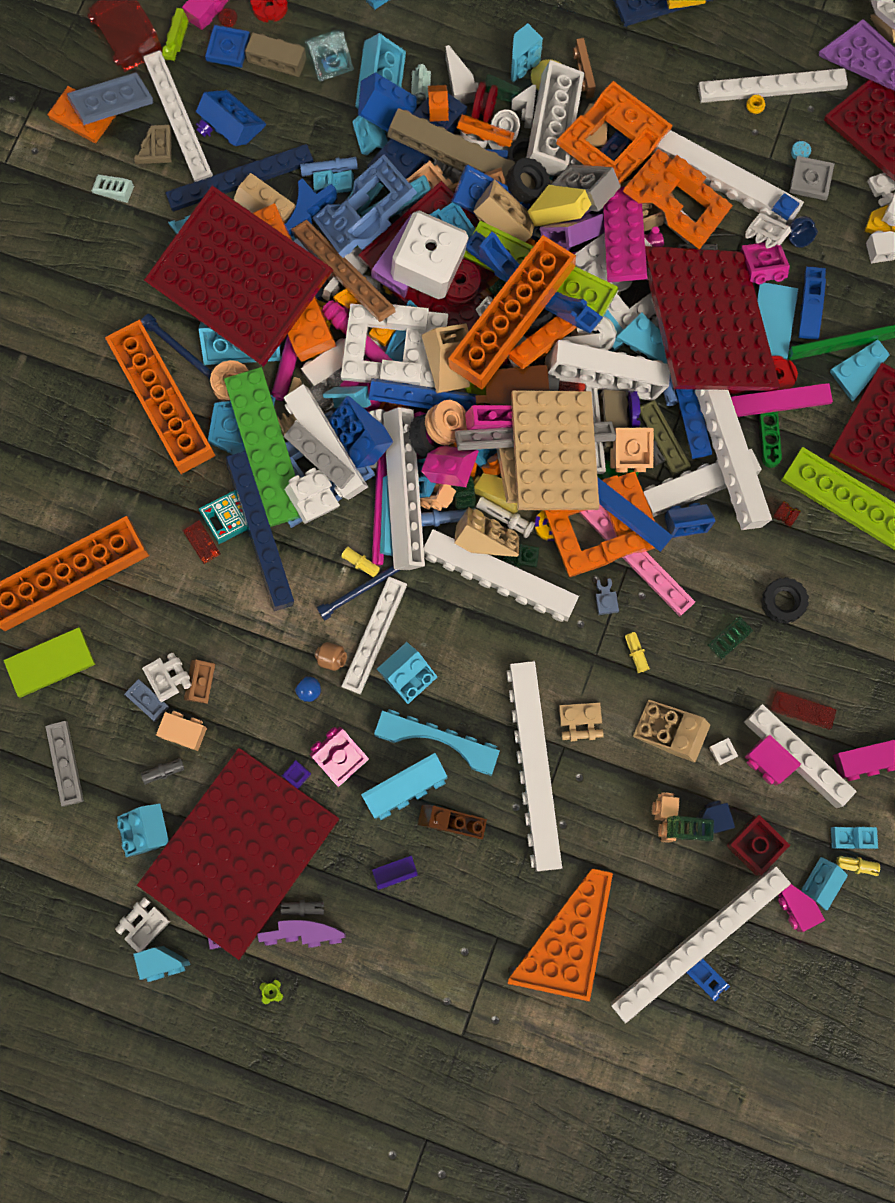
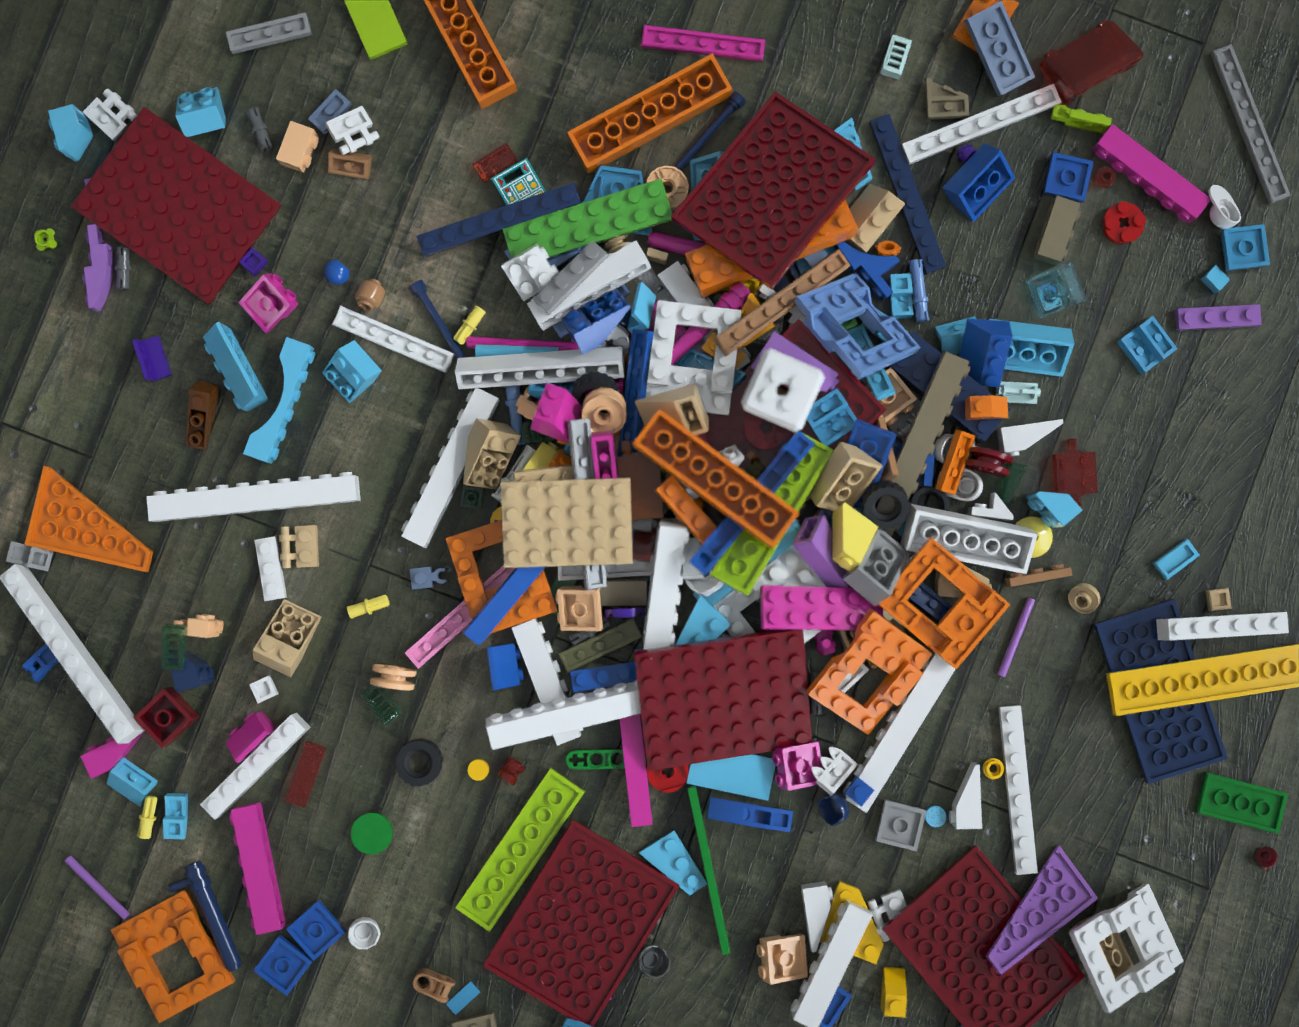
camera: 90 degrees right, 10 degrees up
none -> light grey slope [6,541,54,571]
none -> white plate [255,536,287,601]
none -> green tile [351,812,393,855]
none -> light nougat wheel [370,664,417,690]
none -> yellow tile [468,759,489,781]
none -> dark pink tile [641,25,765,62]
none -> orange animal [875,240,901,256]
none -> white slope [949,762,982,829]
none -> medium lavender bar [997,597,1035,677]
none -> clear red plate [1052,438,1098,508]
none -> tan plate [1068,583,1101,614]

